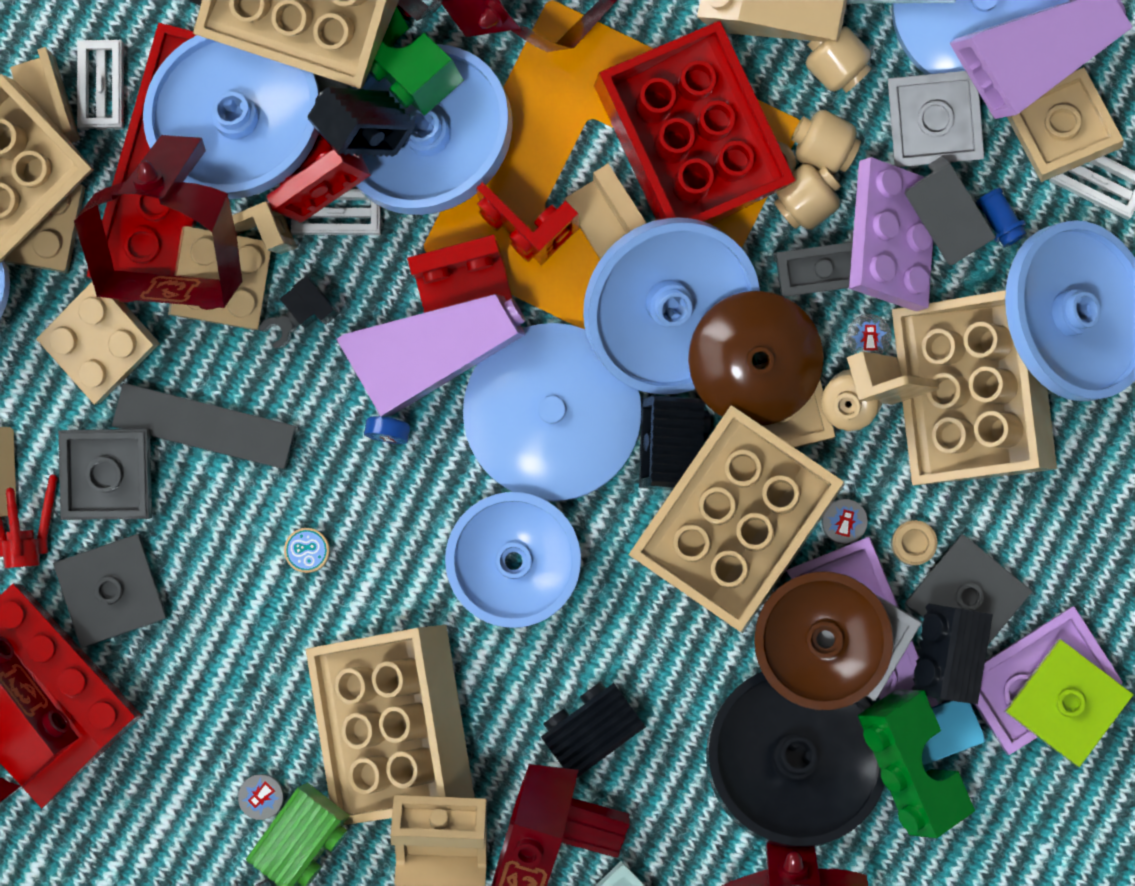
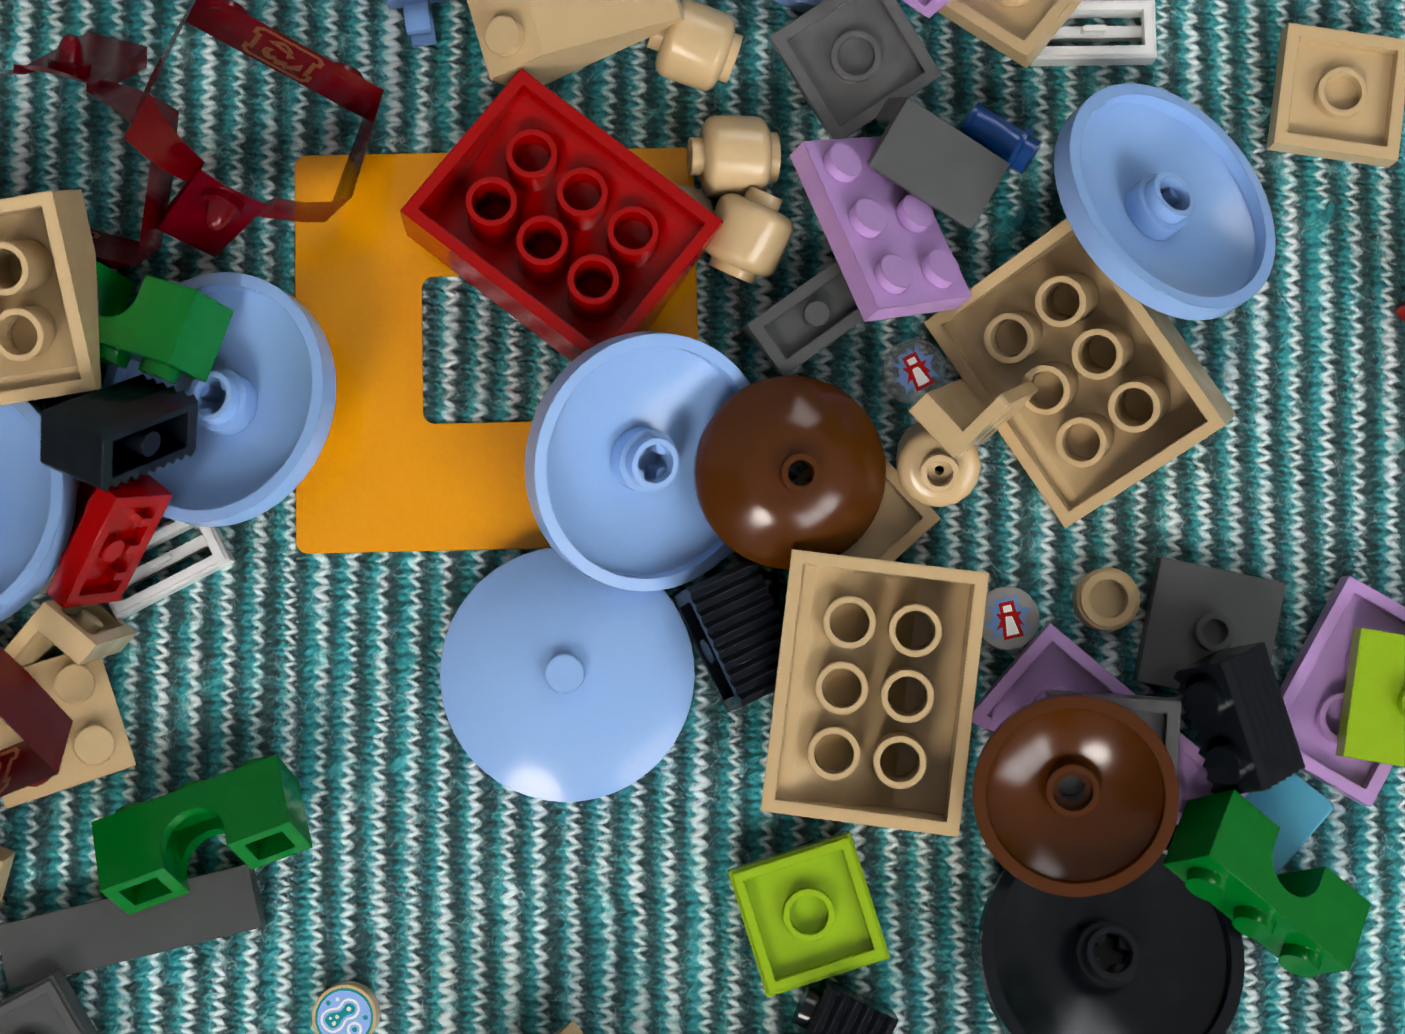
camera: 35 degrees left, 0 degrees up
black piece [259,275,340,349] -> none
lavender slope [336,294,526,416] -> none
blue tile [364,416,410,444] -> none
red bracket [407,234,513,313] -> none
light blue dish [445,492,581,628] -> none
red bracket [476,182,579,266] -> none
tan panel [565,164,646,259] -> none
none -> green arch [91,754,313,915]
none -> lime plate [727,831,890,997]

